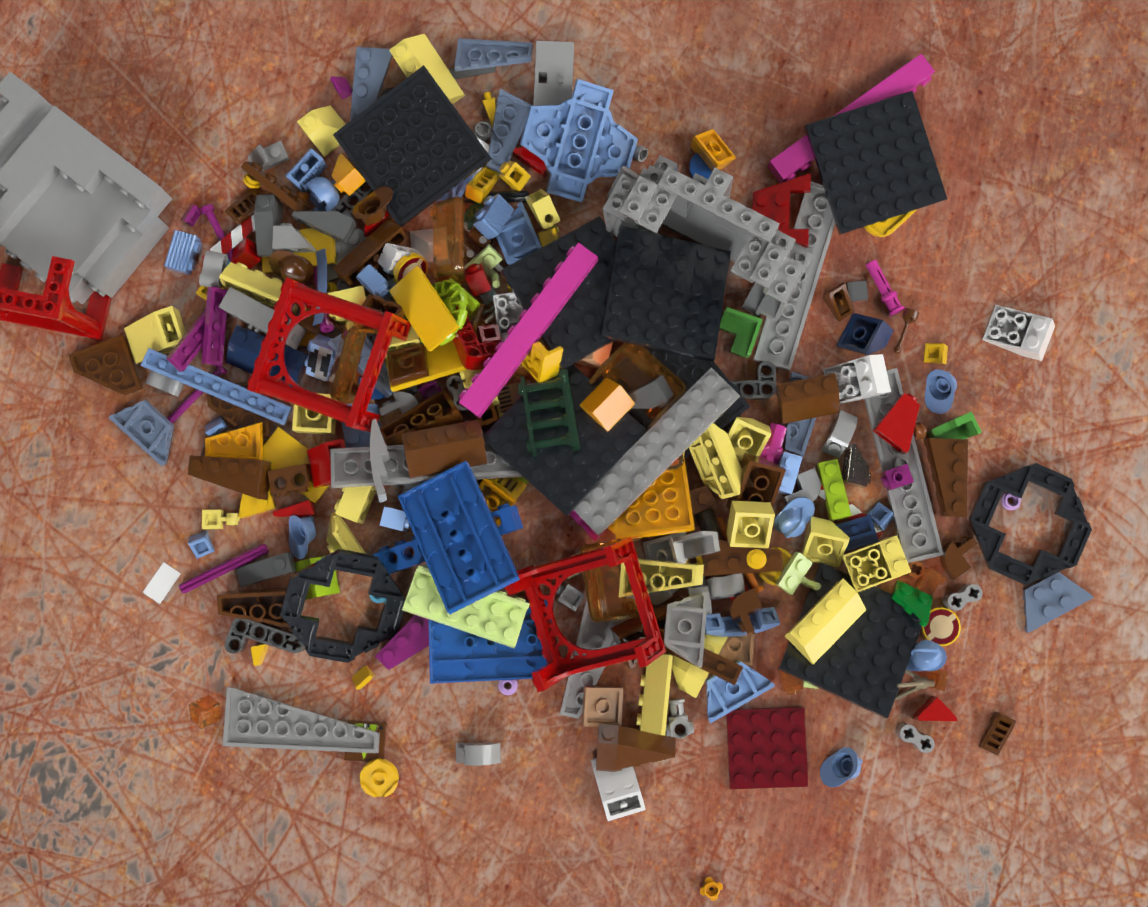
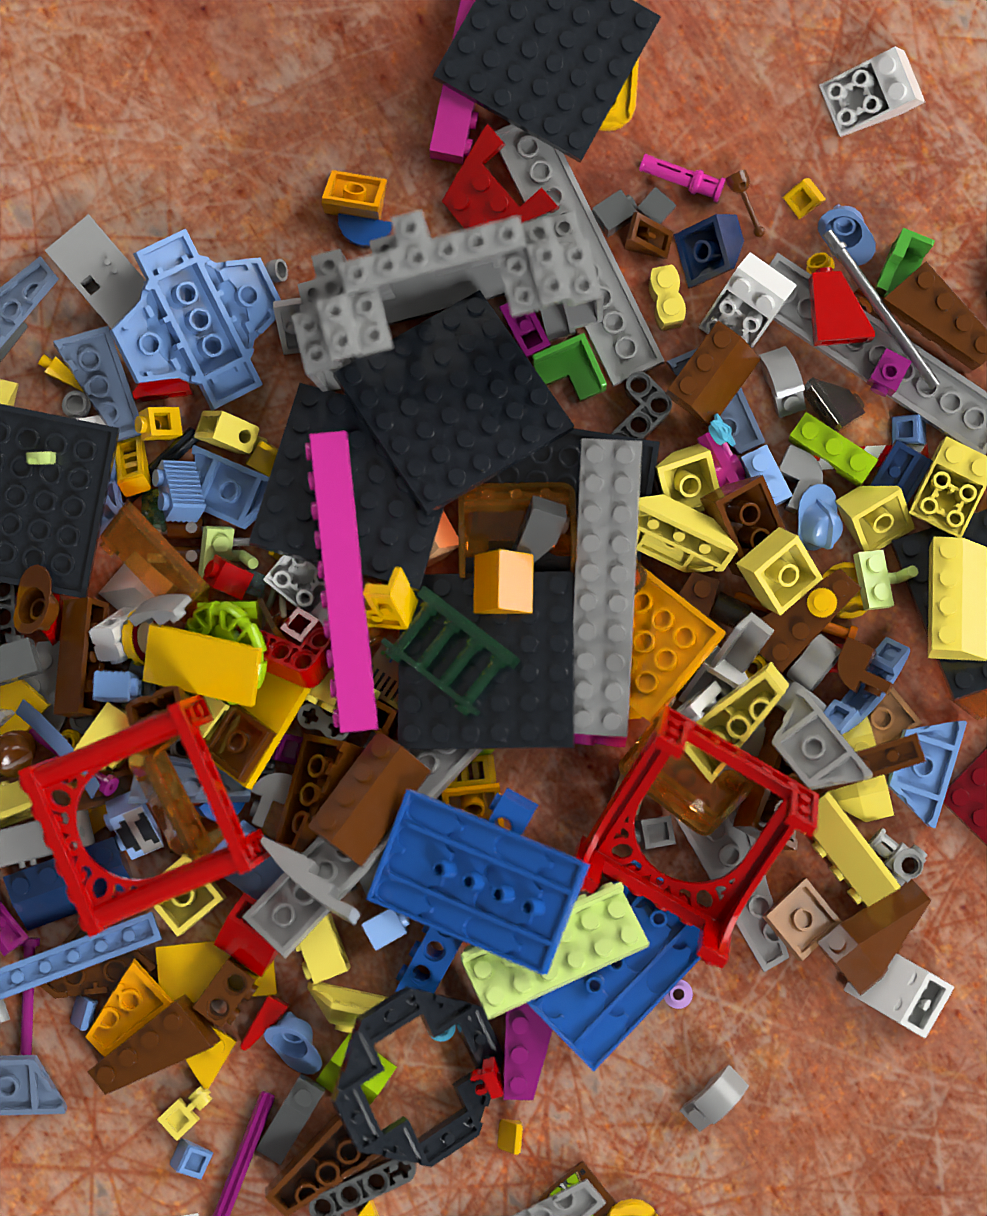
camera: 45 degrees left, 0 degrees up
none -> yellowish green tile [26,452,56,464]
none -> light grey slope [128,594,192,627]
none -> red tile [470,1057,504,1099]
none -> magenta slope [500,302,551,357]
none -> dark grey brick [592,189,638,238]
none -> light yellow brick [649,265,686,331]
none -> white plate [676,680,723,722]
none -> medium azure plate [708,413,736,447]
none -> yellow plate [806,252,835,274]
none -> flat silver bar [822,229,940,389]

